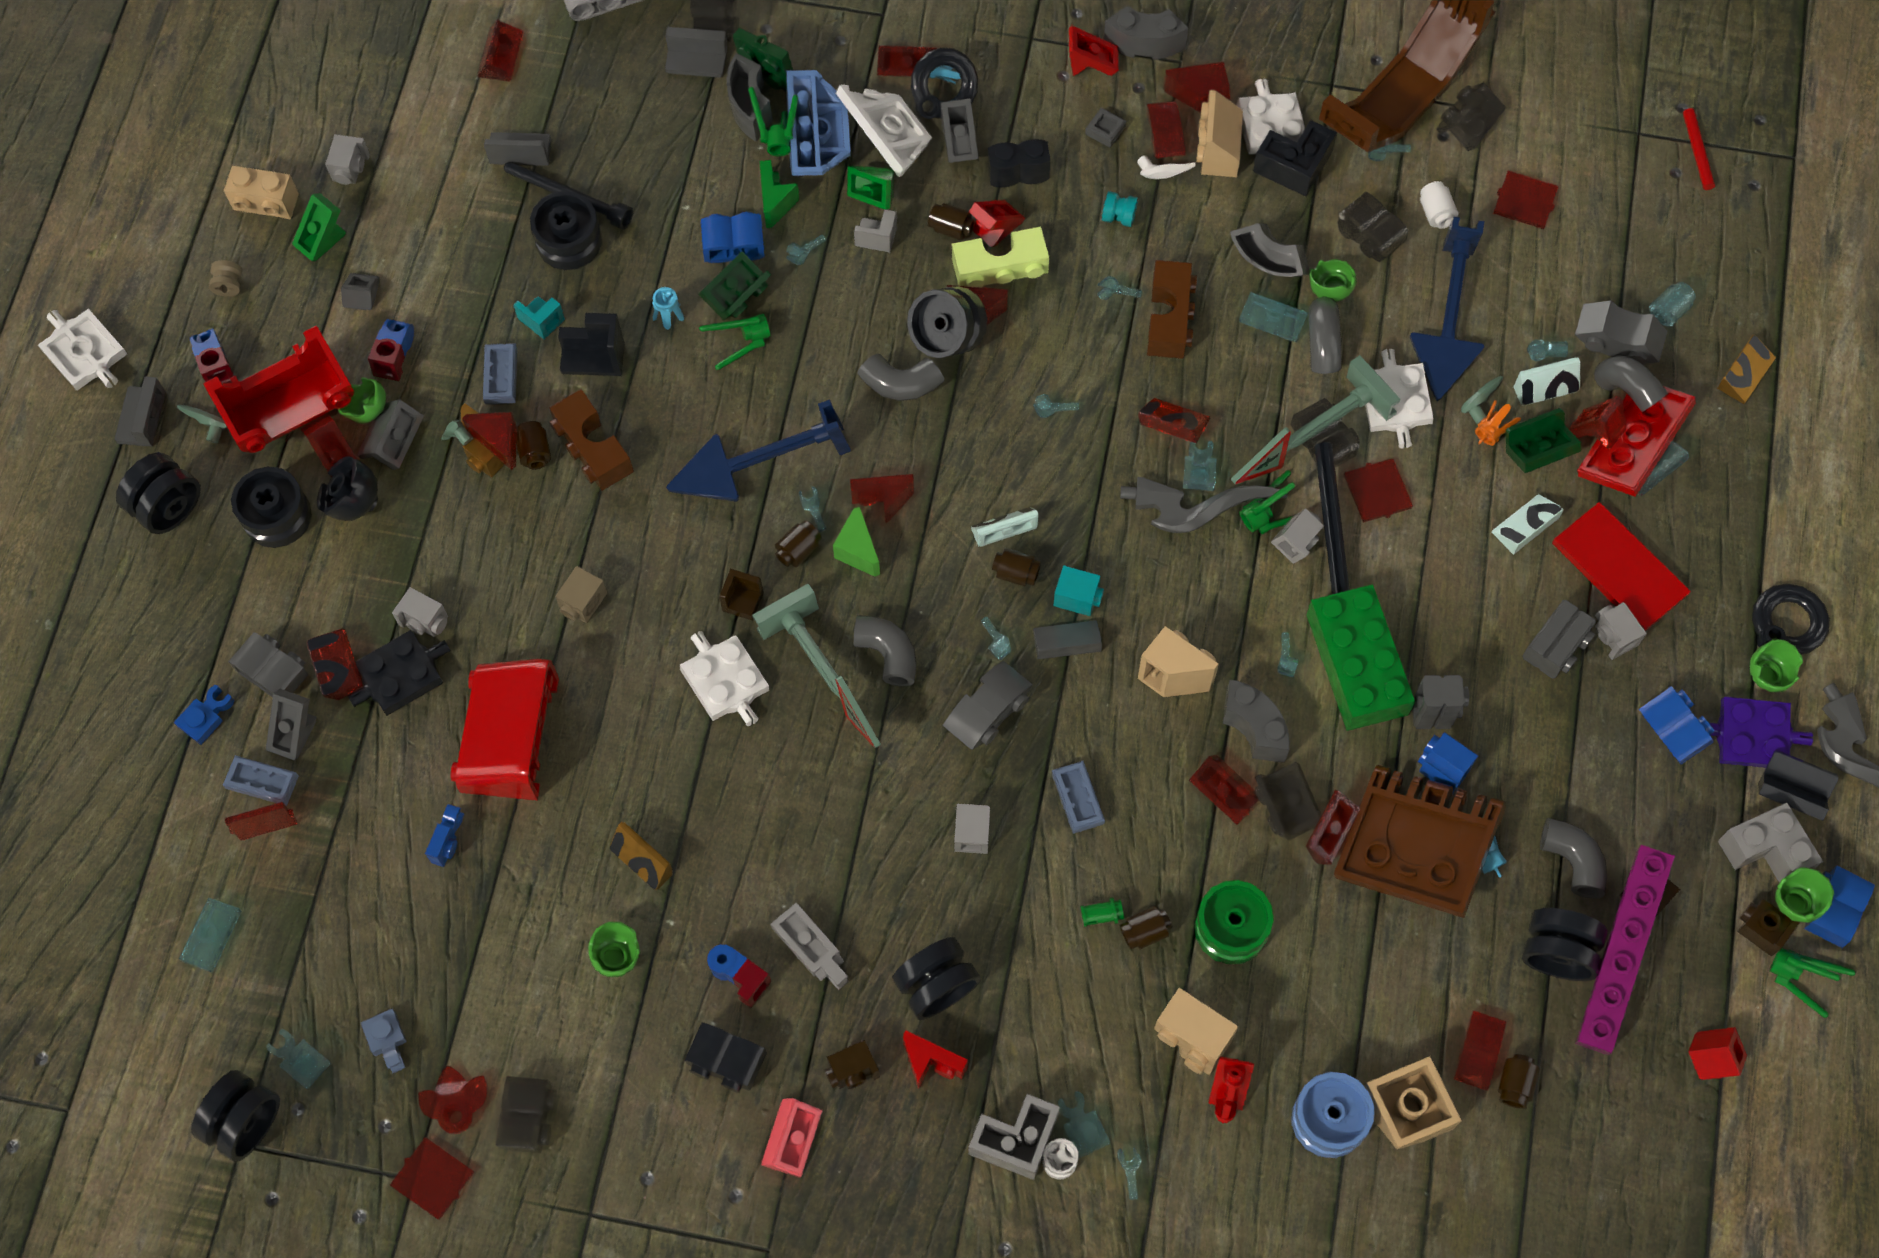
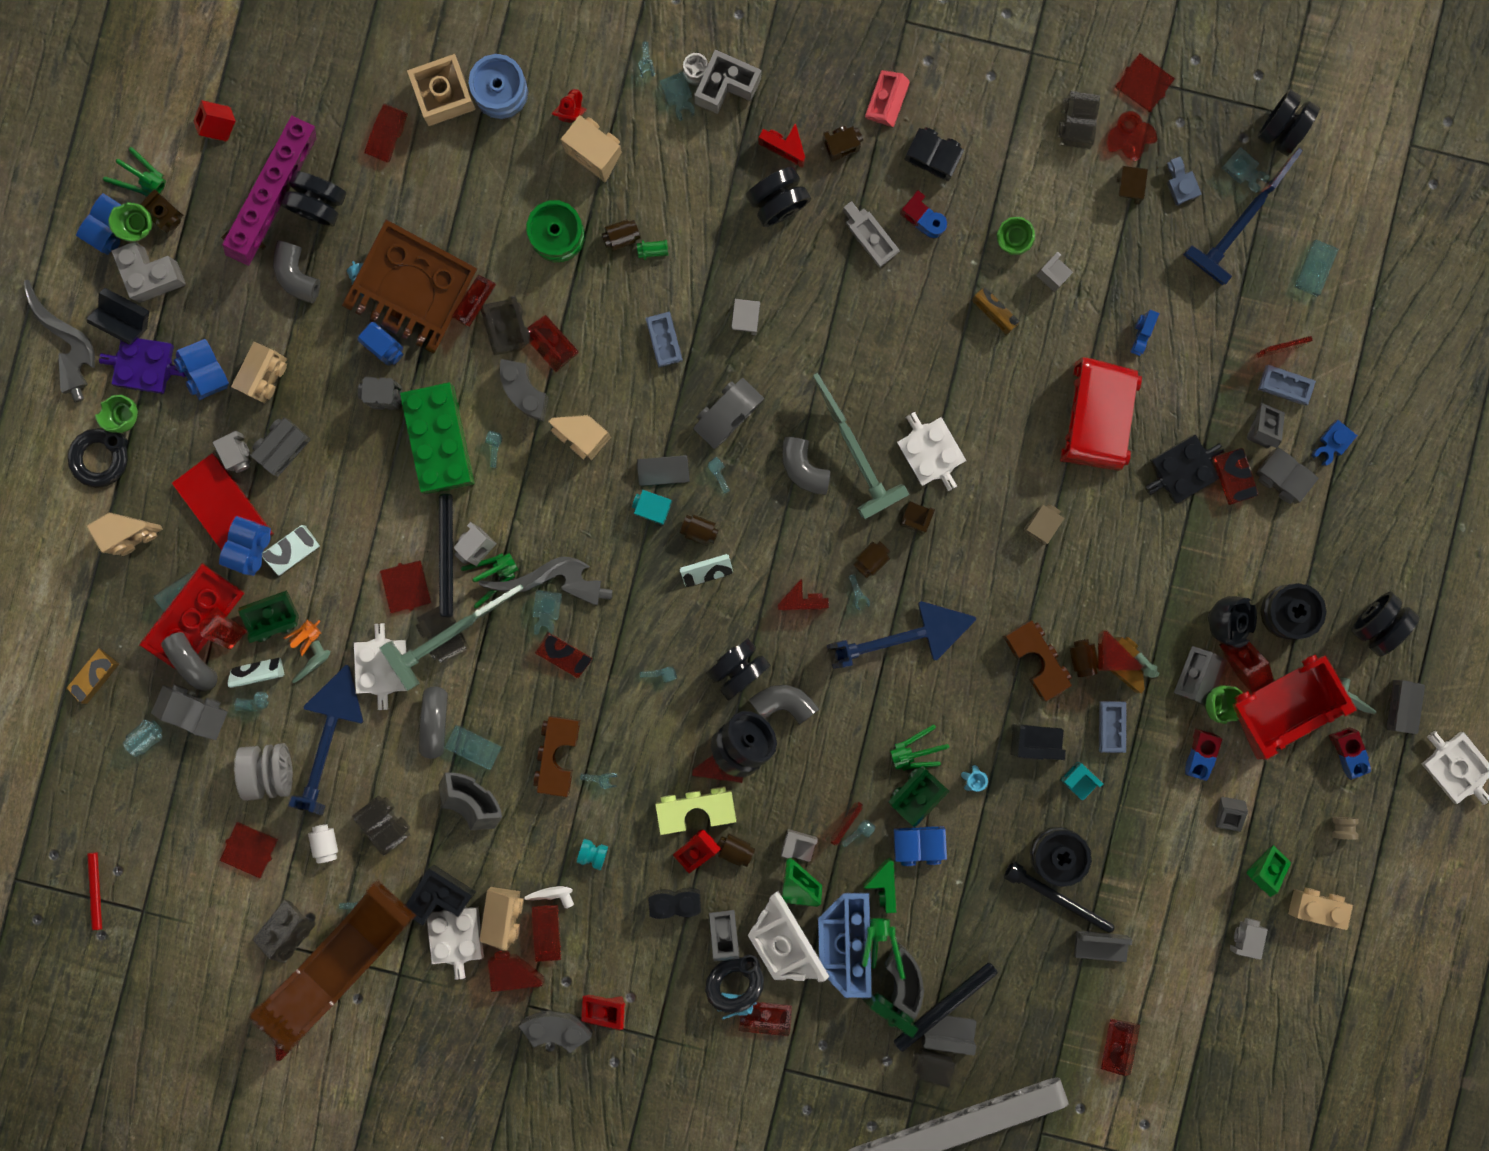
camera: 175 degrees right, 20 degrees up
light grey brick [392,587,448,637] -> none
bright green slope [833,507,880,576] -> none
dark grey tile [1085,108,1126,148] -> none
bright green hair [1309,259,1357,302] -> none
dark brown brick [1498,1054,1540,1109] -> none
none -> tan slope [87,513,163,556]
none -> blue brick [219,516,271,576]
none -> tan slope [231,342,287,403]
none -> light grey wheel [235,743,293,801]
none -> black wheel [706,638,771,701]
none -> clear red piece [830,802,863,845]
none -> black axle [893,963,998,1052]
none -> light grey panel [1036,252,1073,292]
none -> dark brown panel [1117,166,1148,204]
none -> dark blue piece [1183,148,1303,286]

